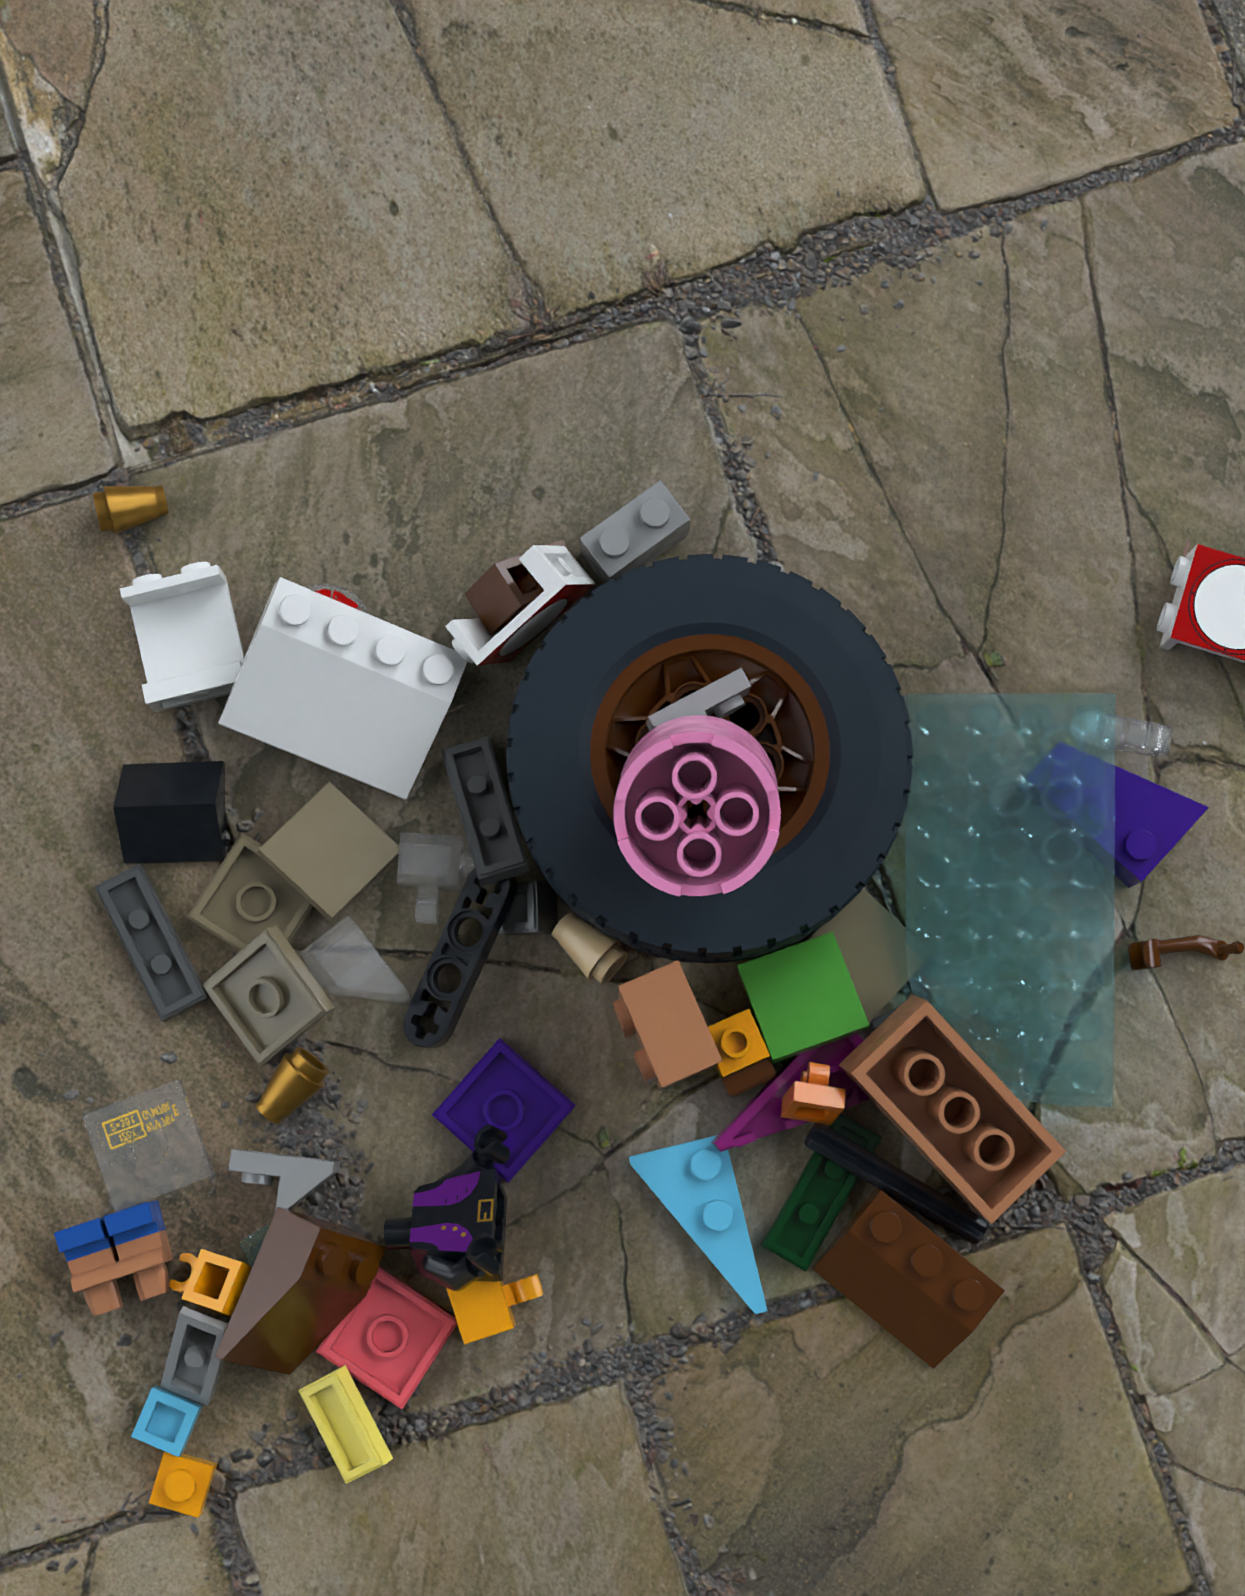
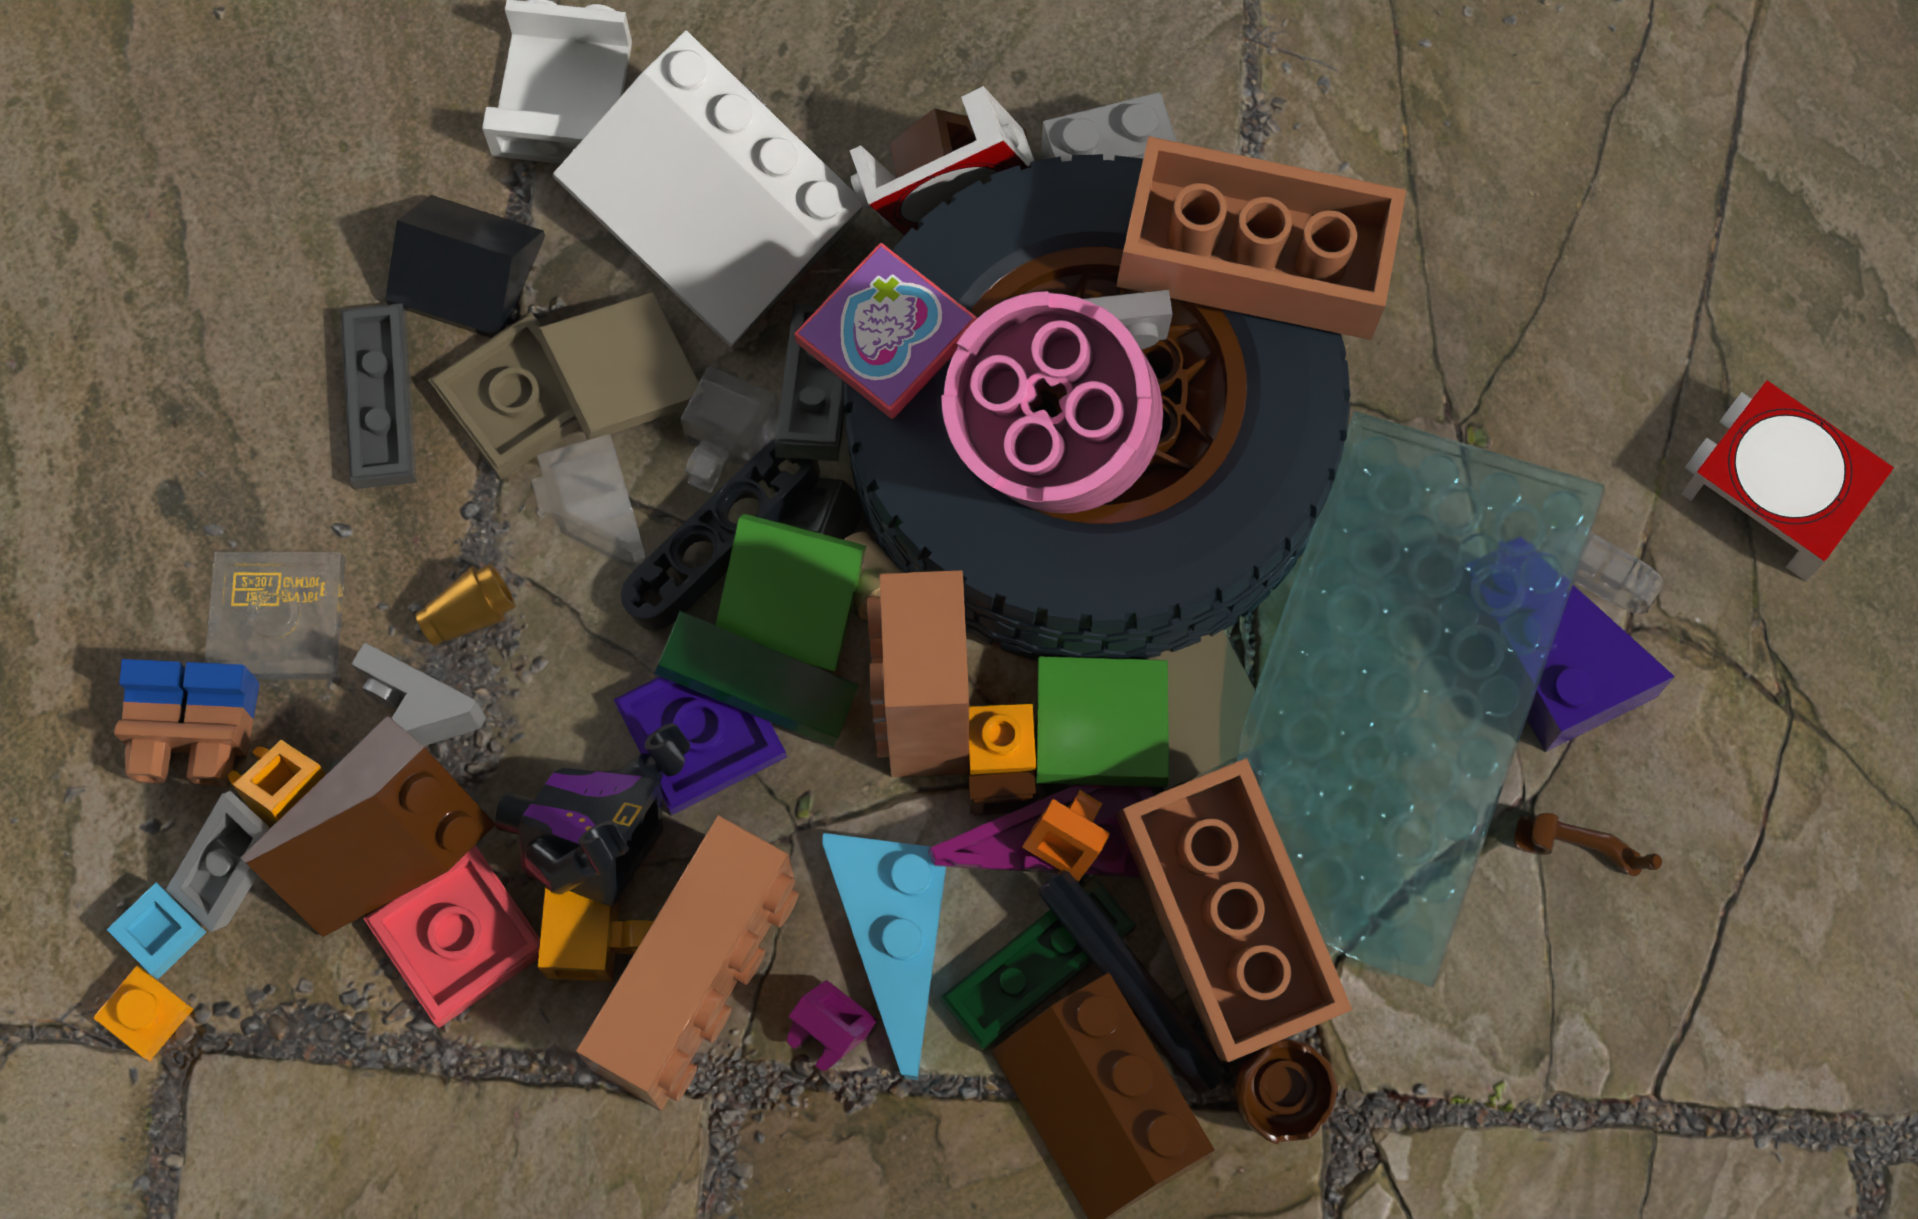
camera: 20 degrees right, 10 degrees down
dark tan tile [202,925,335,1067] -> none
light yellow tile [298,1365,393,1484] -> none
none -> nougat brick [576,815,799,1111]
none -> dark green tile [654,611,858,747]
none -> bright green tile [715,514,867,671]
none -> magenta tile [787,980,878,1071]
none -> tile [794,243,977,420]
none -> nougat brick [1116,136,1406,340]
none -> reddish brown hair [1234,1039,1338,1145]

